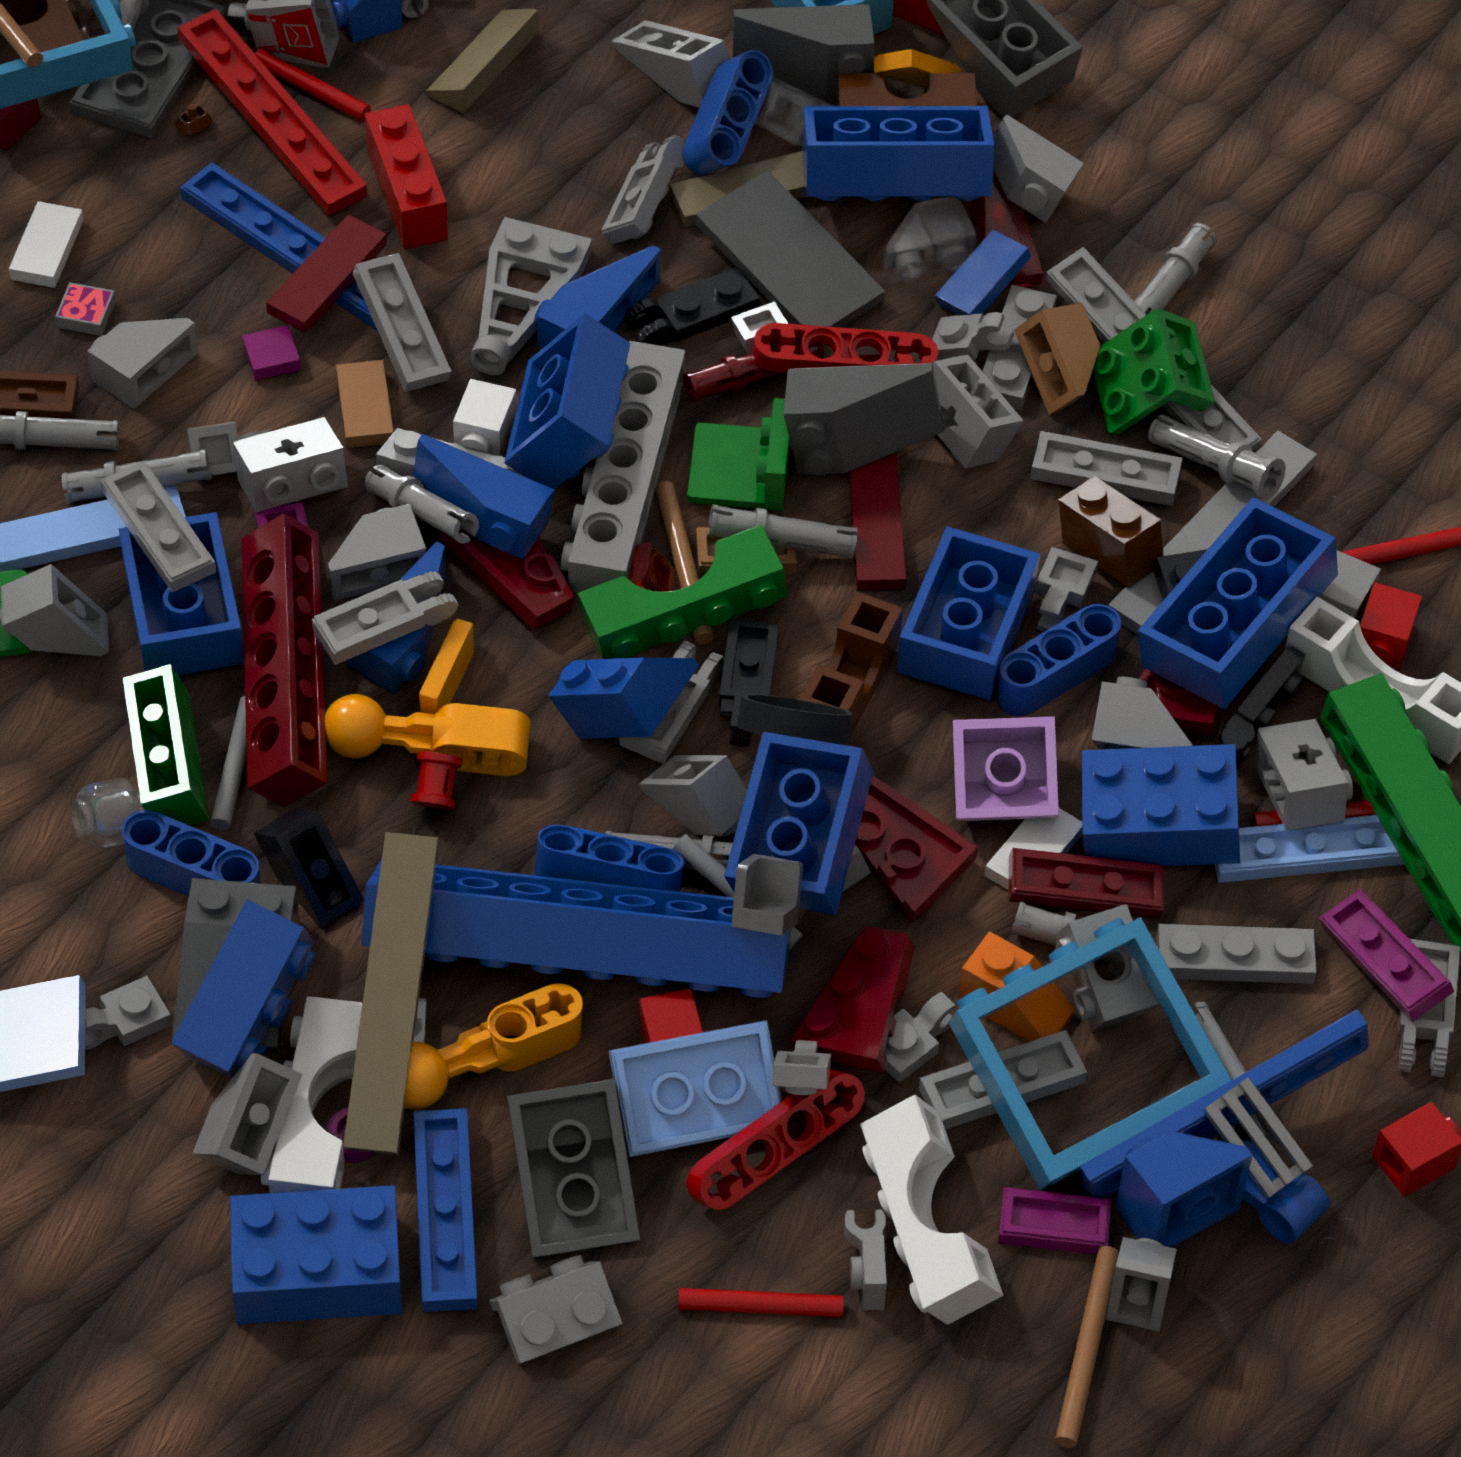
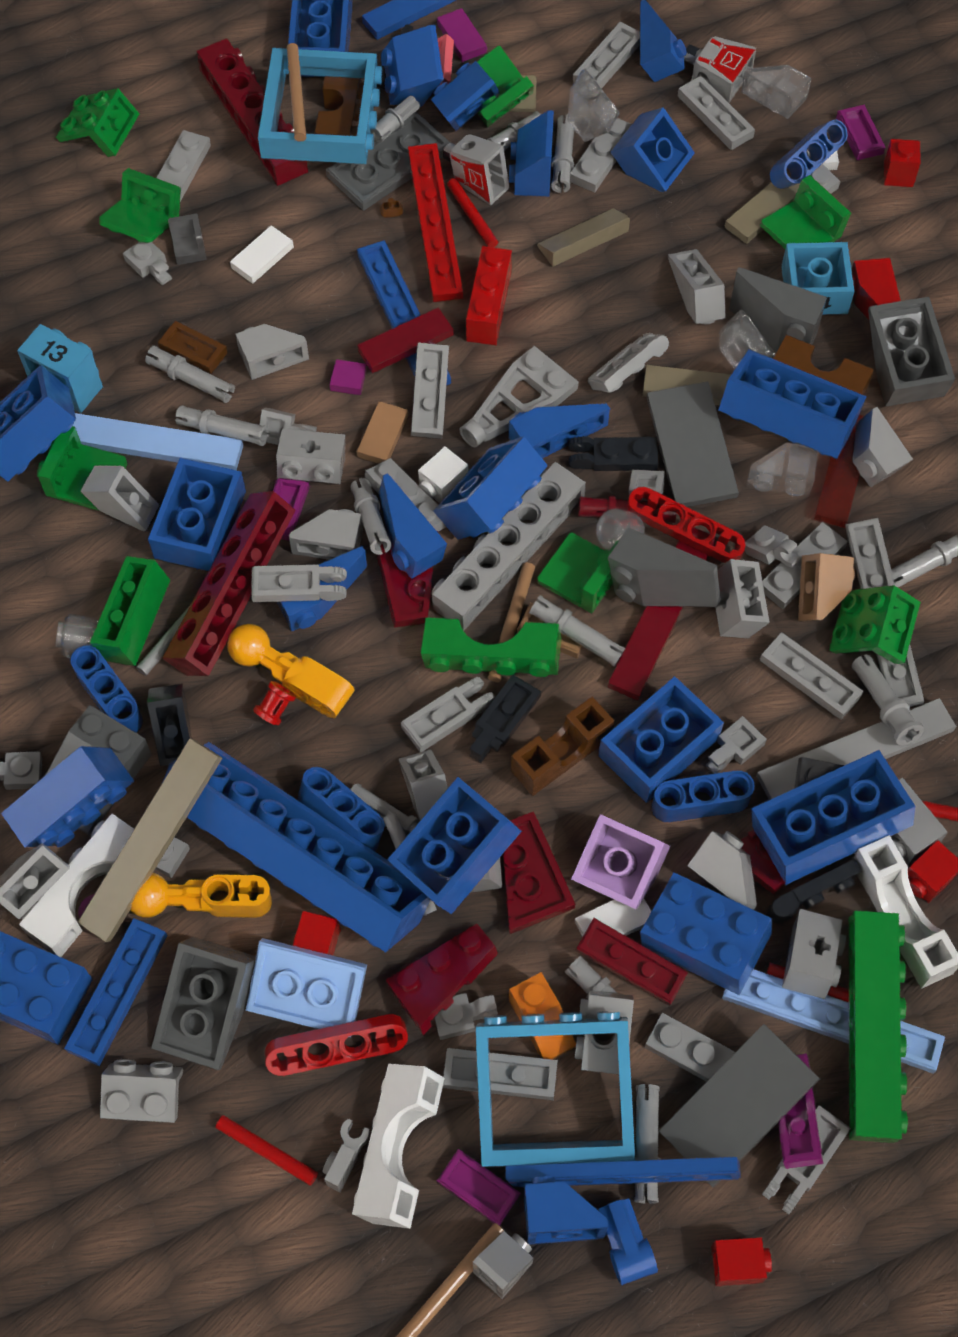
camera: 30 degrees right, 10 degrees up
tile [55,282,116,336] -> none
light grey tile [100,461,216,593] -> none
light orange tile [419,619,474,714] -> none
blue slope [548,658,699,739] -> none
clear red tile [628,542,676,592] -> none
blue beam [682,50,773,176] -> none
flat silver panel [731,854,803,936] -> none
black tyre [737,694,853,745] -> none
light grey plate [772,1040,831,1095] -> none
light orange tile [874,49,962,89] -> none
blue tile [935,229,1032,316] -> none
reddish brown brick [1058,476,1164,588] -> none
light grey tile [1202,1077,1313,1199] -> none
none -> clear head [596,509,644,550]
none -> dark grey tile [659,1024,820,1188]

